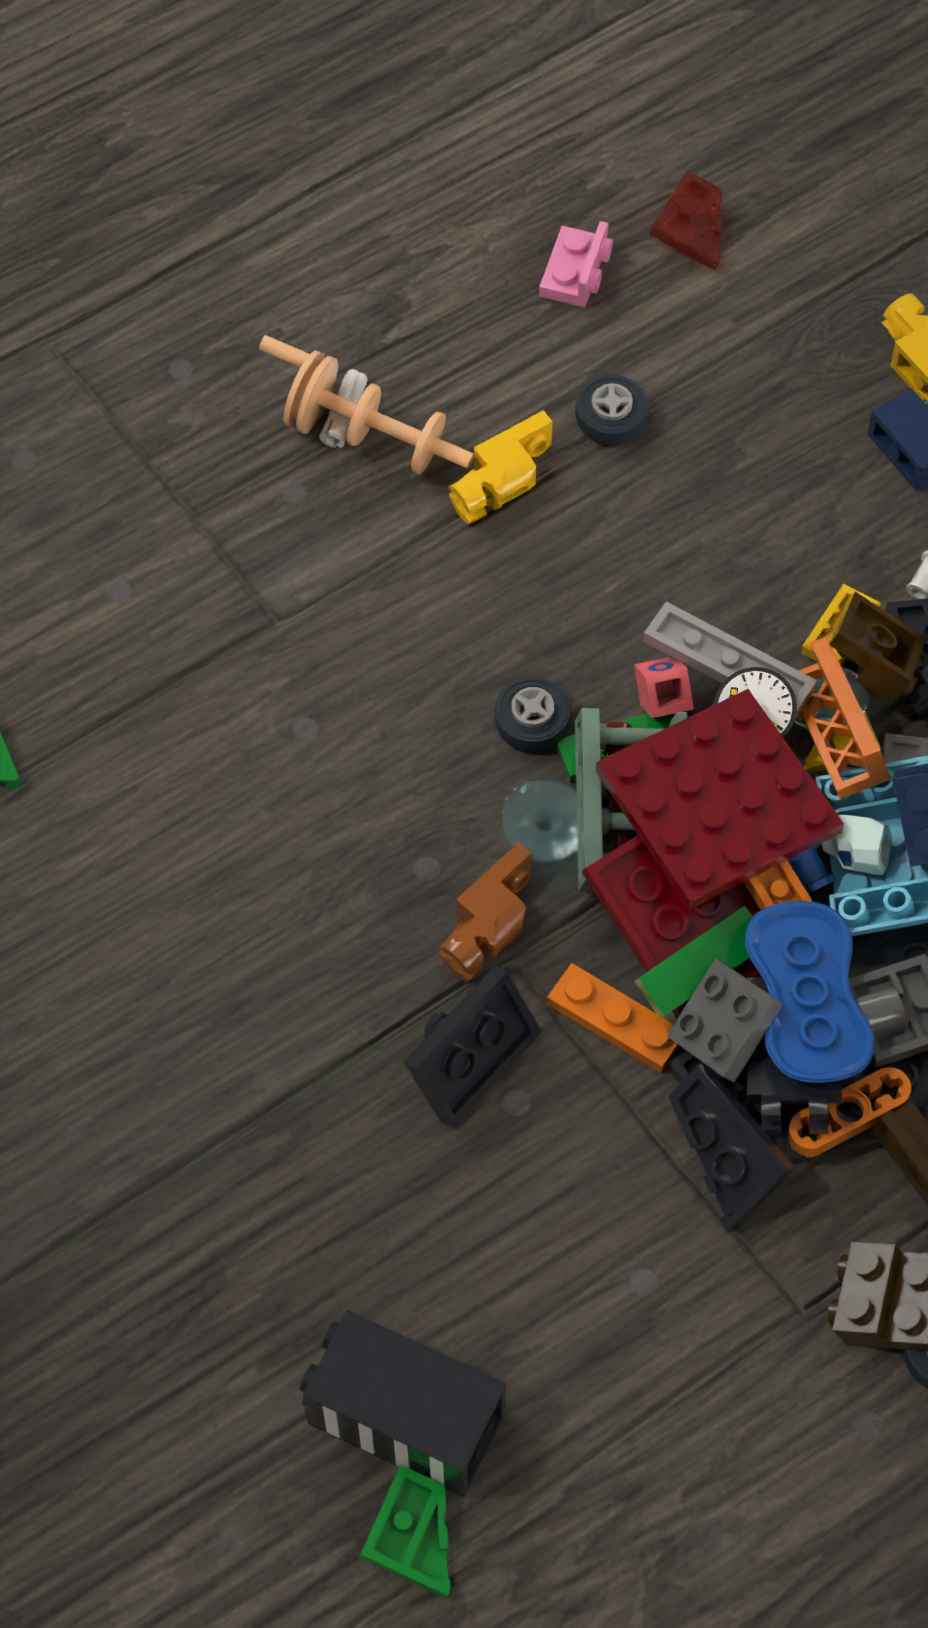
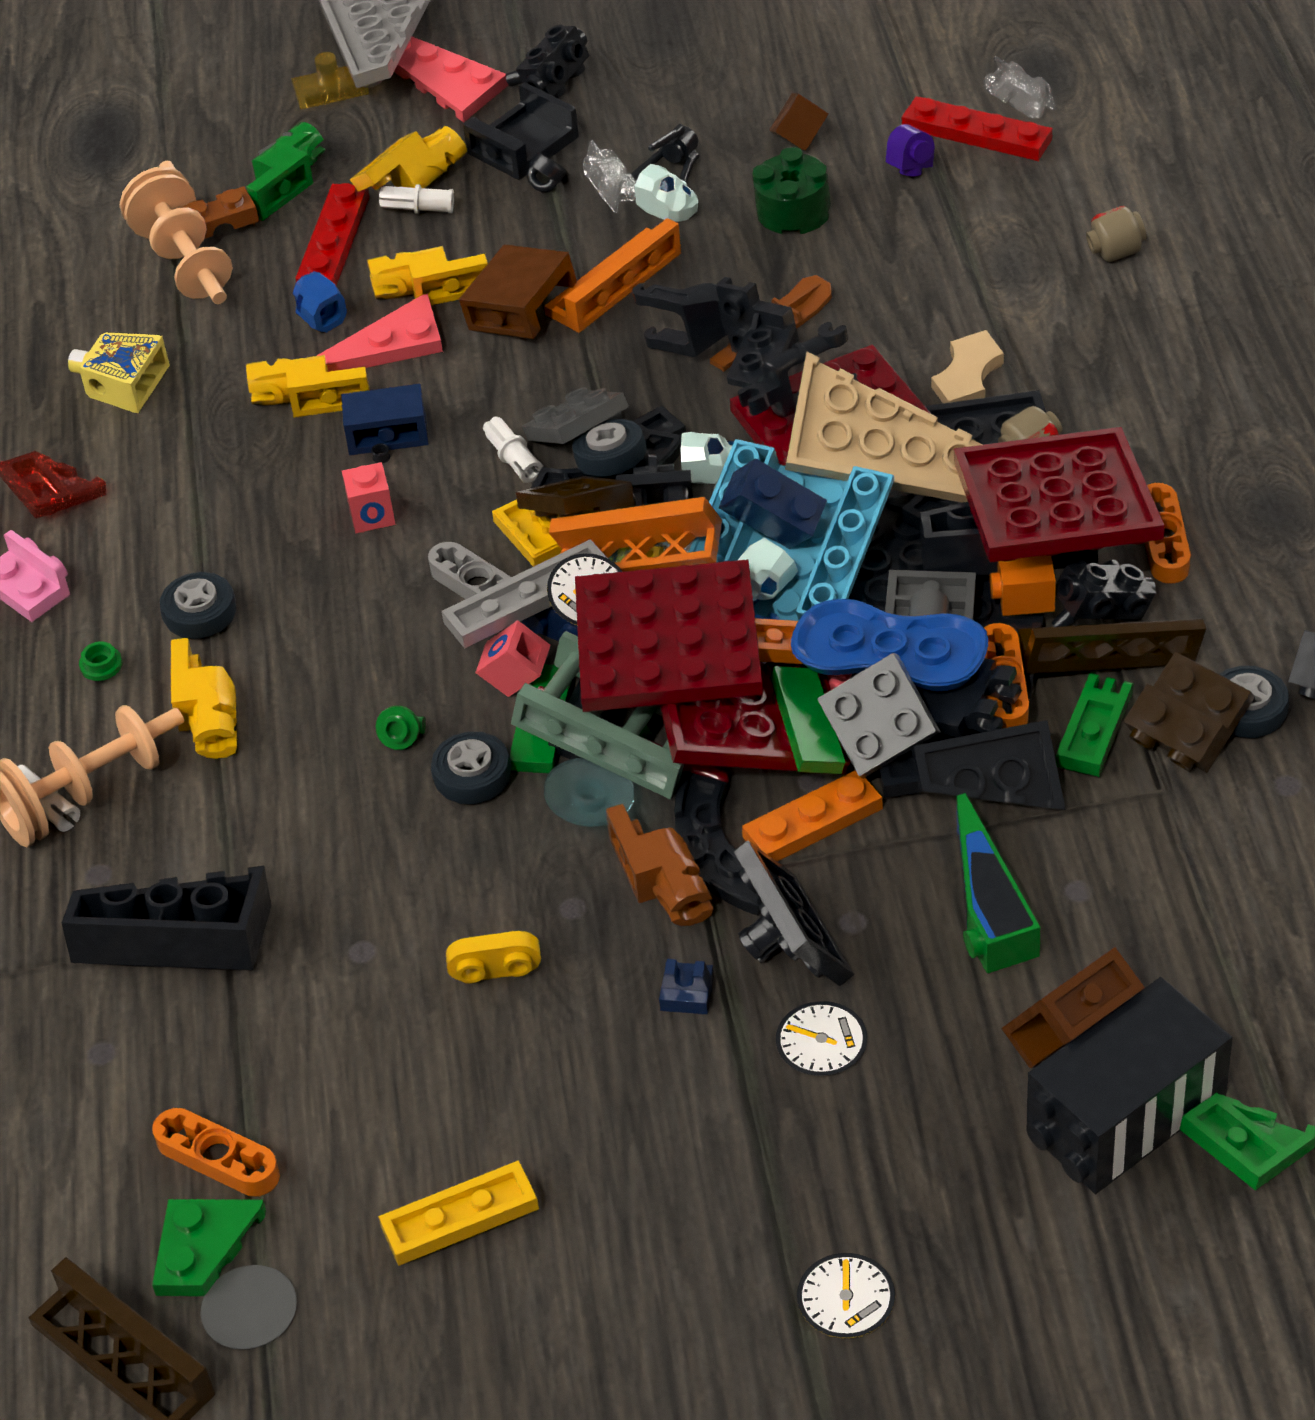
camera: 60 degrees left, 15 degrees down
none -> black wedge [61,865,272,970]
none -> light yellow torso [68,332,170,413]
none -> green plate [79,641,123,681]
none -> orange beam [152,1108,280,1197]
none -> coral brick [342,462,396,534]
none -> black piece [371,443,390,464]
none -> green plate [375,705,426,750]
none -> yellow plate [378,1160,539,1266]
none -> light grey beam [428,542,511,599]
none -> yellow plate [446,931,541,983]
none -> dark blue tile [659,959,714,1015]
none -> black tile [674,771,763,916]
none -> white sticker [776,1001,867,1076]
none -> white sticker [797,1253,895,1338]
none -> slope [956,793,1041,974]
none -> reddish brown panel [1001,947,1145,1068]
none -> green hinge [1056,673,1134,777]

